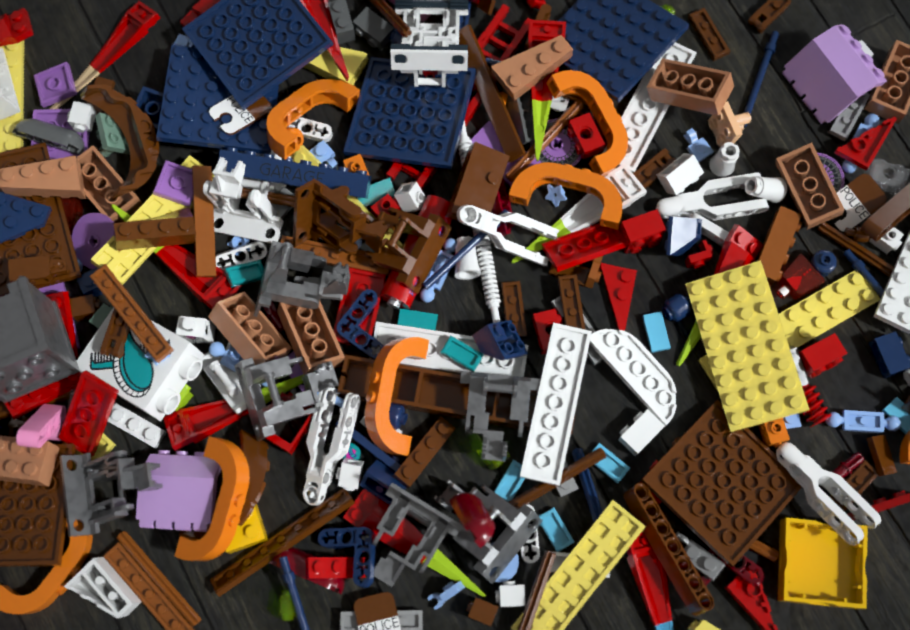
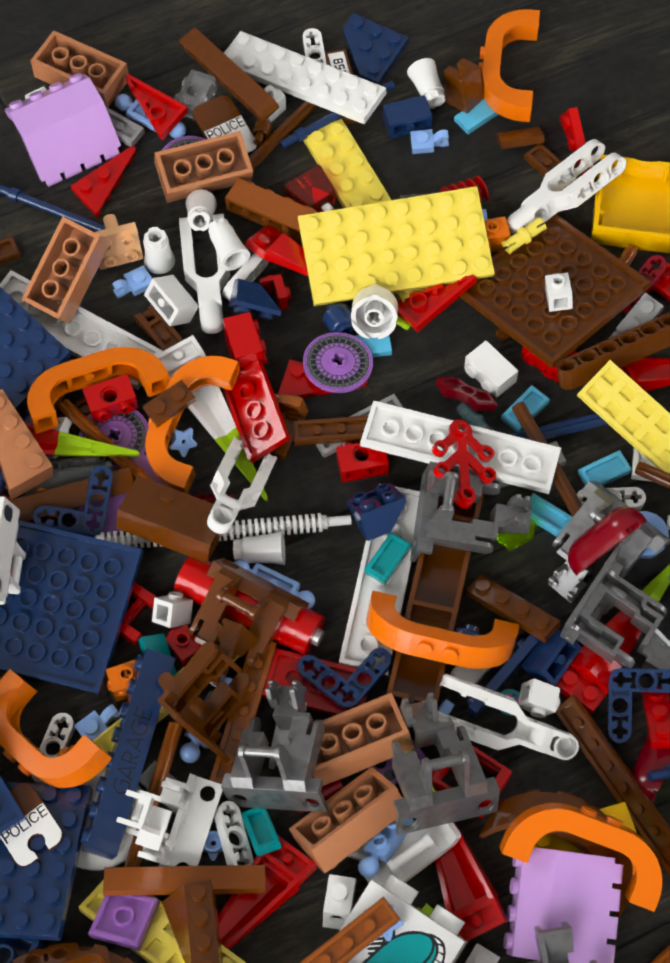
camera: 85 degrees left, 10 degrees down
teal tile [397,308,438,331] -> none
dark blue bar [422,209,508,290] -> none
reddish brown tile [501,281,527,338] -> none
white plate [589,329,677,426] -> none
red brick [799,333,847,379] -> none
dark blue head [808,250,837,277] -> none
light blue plate [826,410,901,433] -> none
dark red axle [831,452,864,478] -> none
none -> dark blue beam [33,465,112,535]
none -> red wing [71,145,136,218]
none -> reddish brown plate [142,380,196,428]
none -> white plant [208,218,250,271]
none -> piece [303,332,373,393]
none -> white brick [351,284,398,339]
none -> red wing [397,274,477,332]
none -> light blue plate [410,129,449,154]
none -> red plant [432,420,496,508]
none -> dark red tile [435,377,497,411]
none -> clear light blue pin [456,402,494,431]
none -> light yellow pin [502,217,547,254]
none -> white brick [545,272,573,312]

